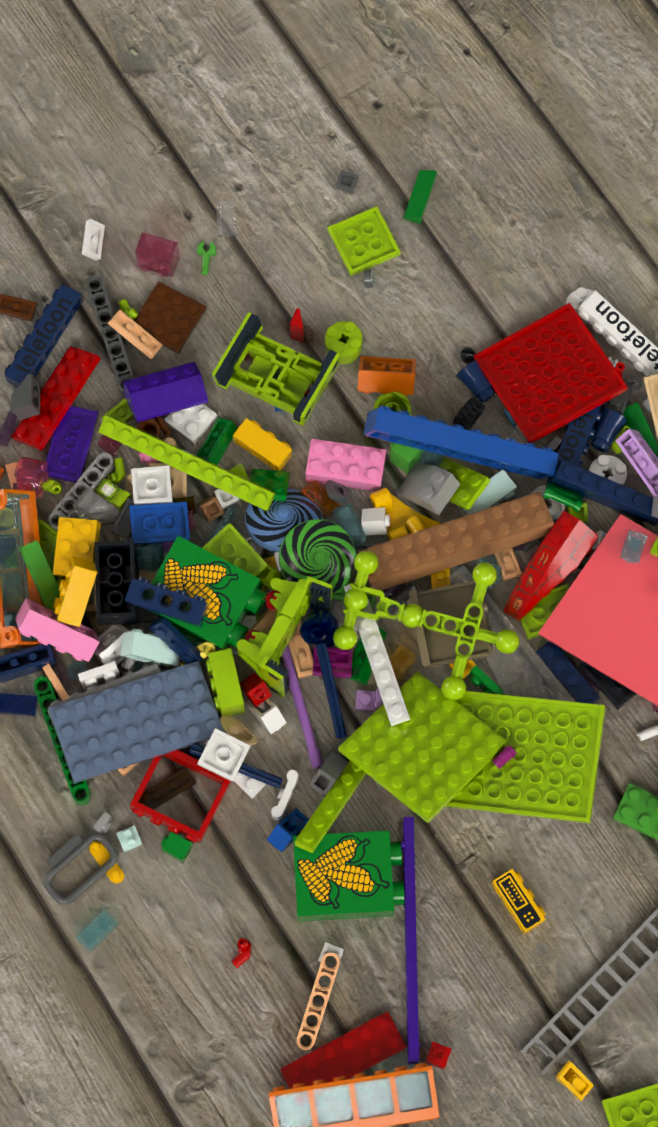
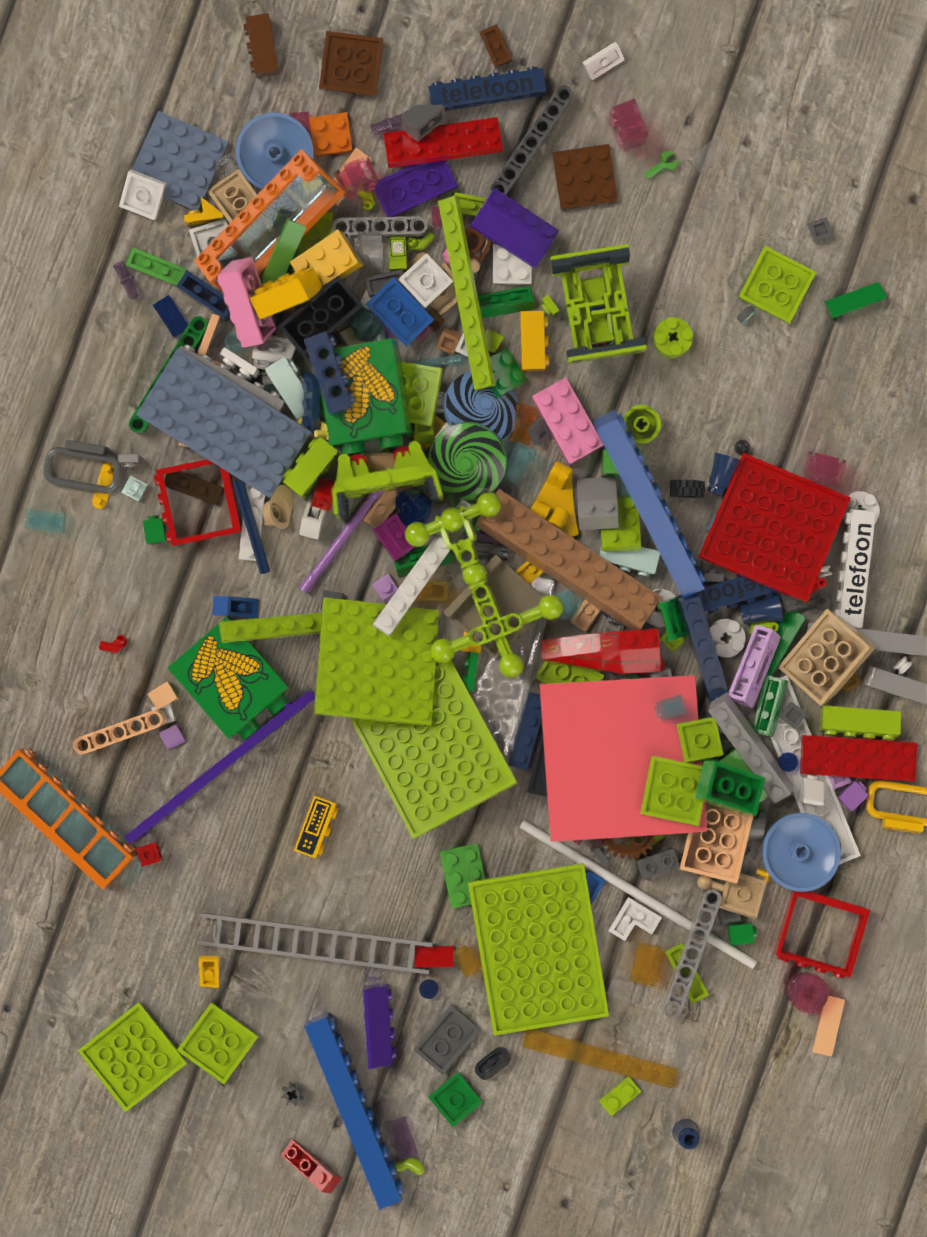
camera: 50 degrees right, 15 degrees up
light nougat tile [108,309,163,359] -> none
lime arm [118,299,138,320] -> none
white plate [197,728,250,782] -> none
white plate [271,770,299,821] -> none
red plate [280,1011,407,1106] -> none
red slope [290,308,304,343] -> none
dark grey slope [309,751,348,796] -> none
dark blue axle [316,643,347,739] -> none
orange slope [357,355,416,396] -> none
white brick [361,507,390,536] -> none
magenta pin [492,745,517,769] -> none
none -> light nougat panel [148,681,180,710]
none -> medium lavender slope [159,724,186,750]
none -> lime plate [541,295,559,317]
none -> clear pink brick [803,451,846,486]

